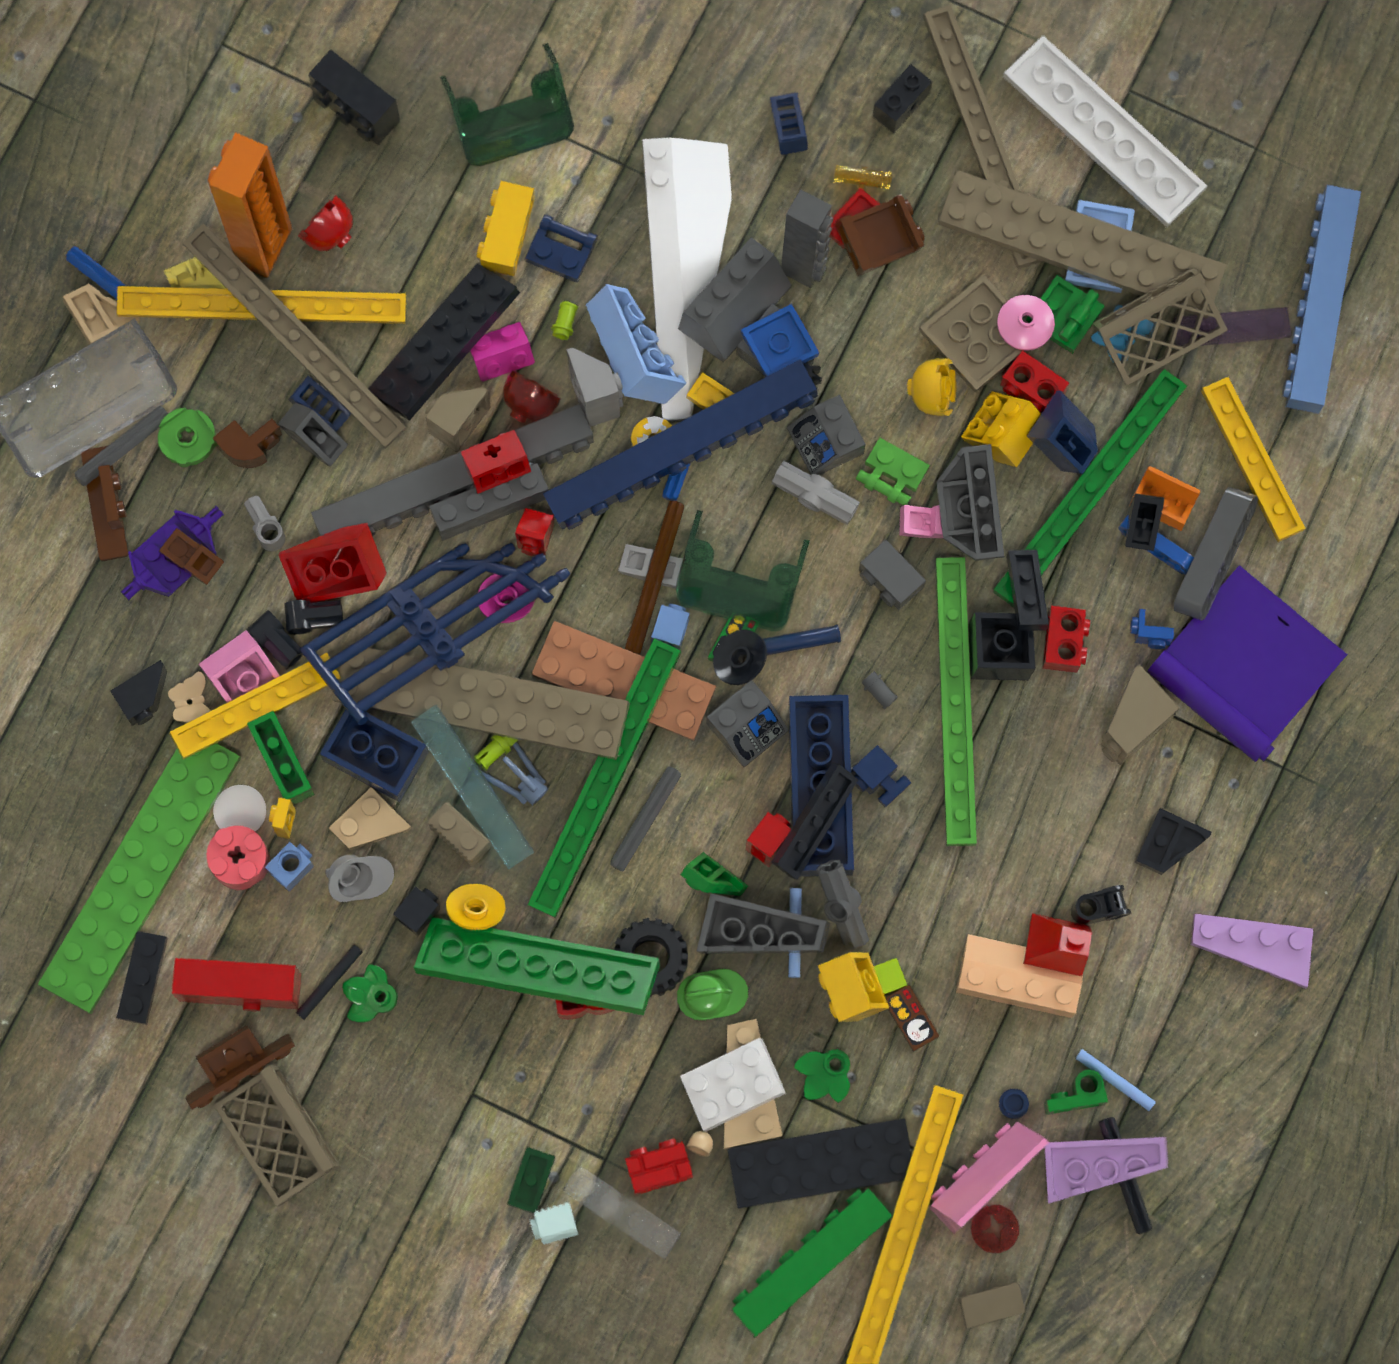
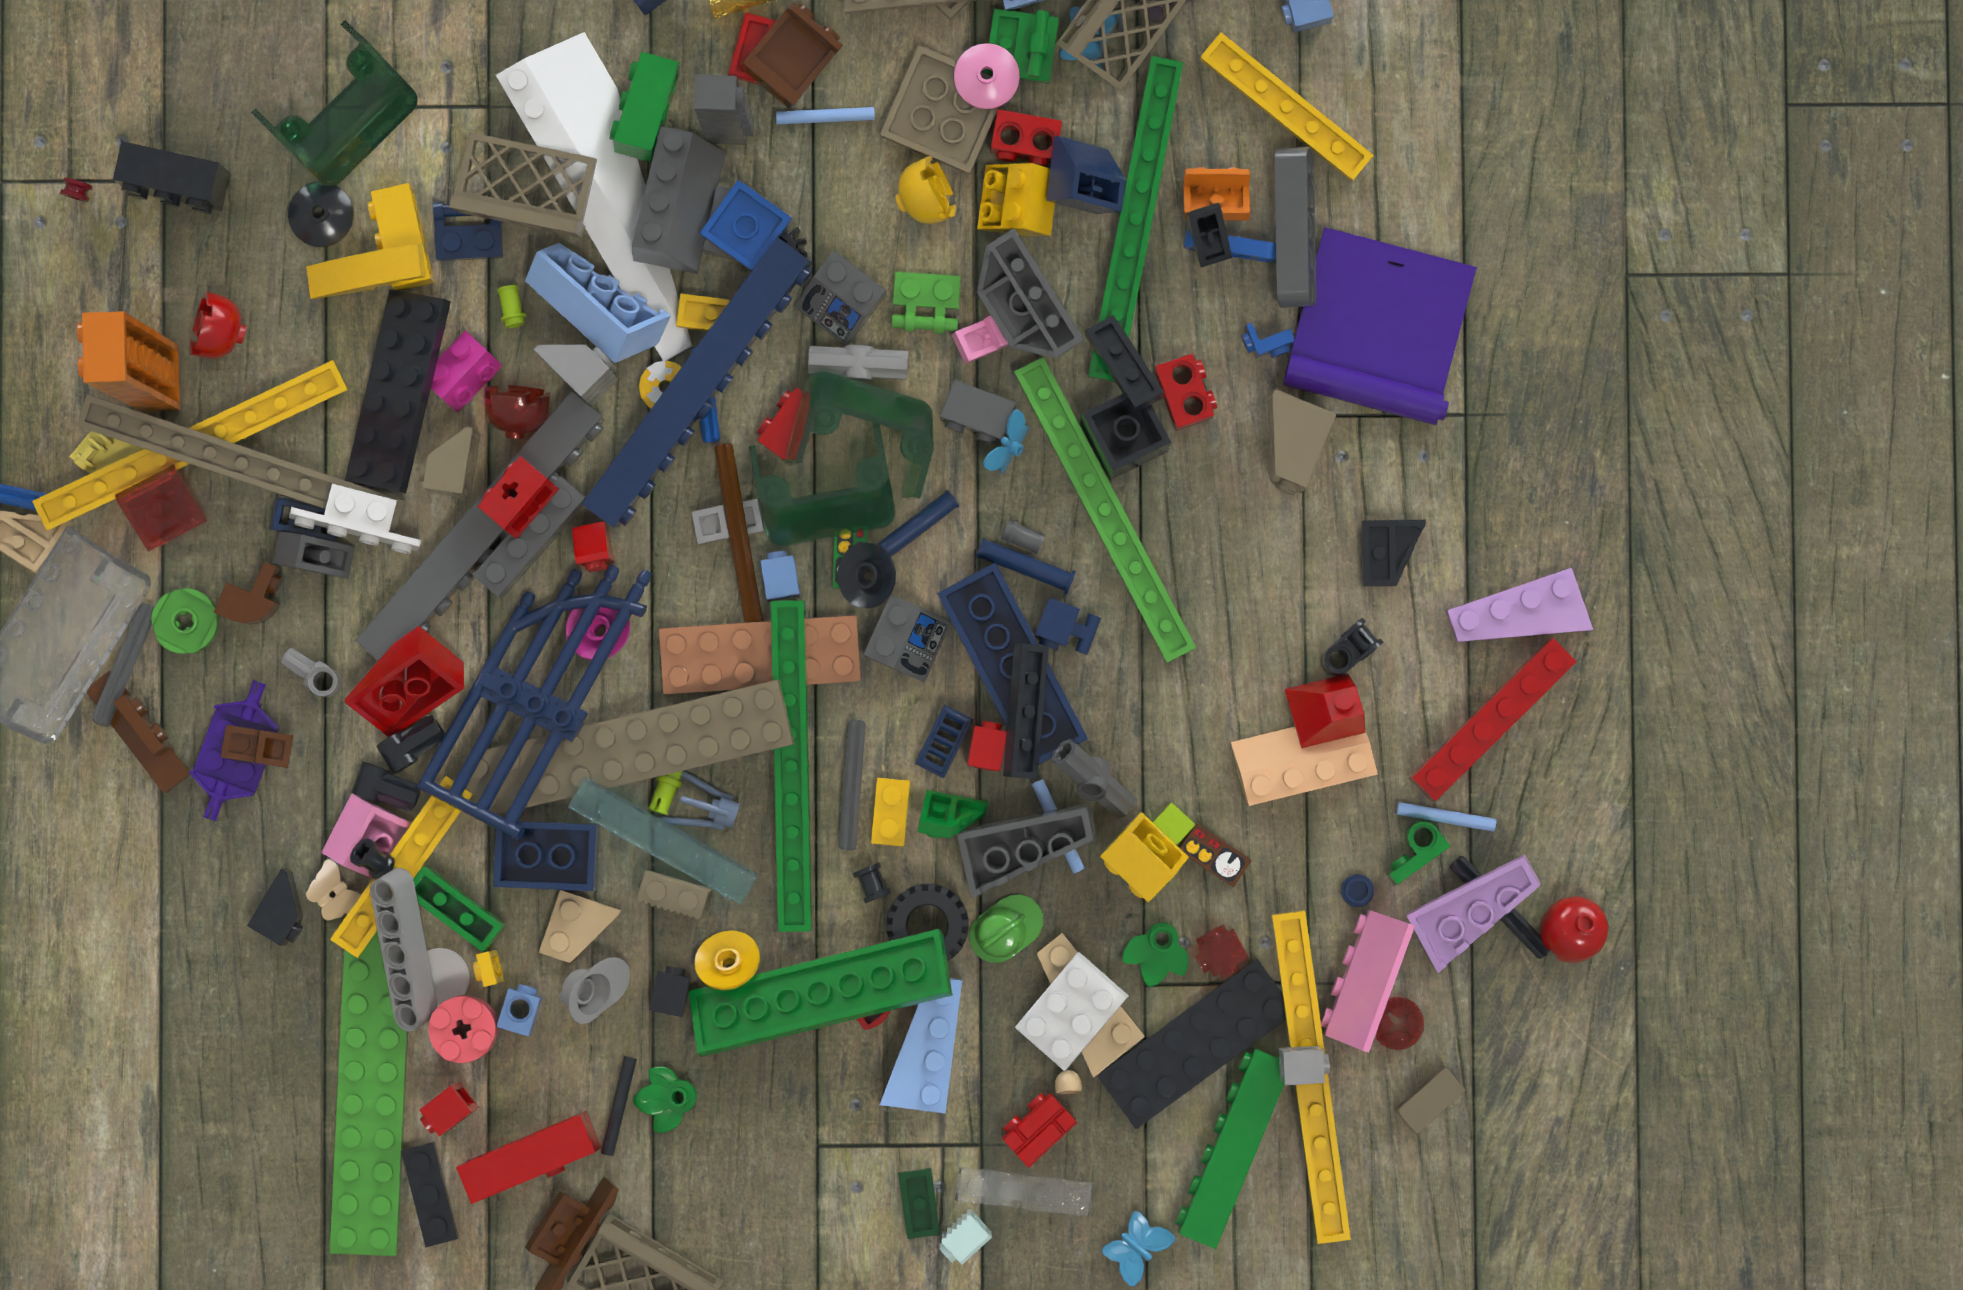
camera: 25 degrees left, 10 degrees up
none -> dark red bush [60,178,93,202]
none -> clear red plate [115,464,207,552]
none -> black dish [288,182,354,247]
none -> white bracket [289,484,421,554]
none -> yellow slope [306,243,426,299]
none -> black bush [350,838,395,880]
none -> light grey beam [370,868,437,1032]
none -> red brick [419,1081,480,1136]
none -> dark tan fence [449,132,597,239]
none -> green brick [609,51,680,162]
none -> red slope [757,387,810,466]
none -> light blue bar [776,107,875,125]
none -> clear green windscreen [784,371,934,500]
none -> black bush [852,862,891,904]
none -> yellow plate [871,778,910,846]
none -> light blue wedge [880,978,962,1113]
none -> dark blue slope [915,705,974,778]
none -> dark blue pin [976,538,1076,595]
none -> dark azure piece [983,409,1030,475]
none -> dark azure piece [1101,1211,1175,1287]
none -> clear red brick [1195,924,1249,979]
none -> light grey brick [1279,1046,1330,1085]
none -> red brick [1408,638,1577,802]
none -> red cylinder [1540,896,1609,964]

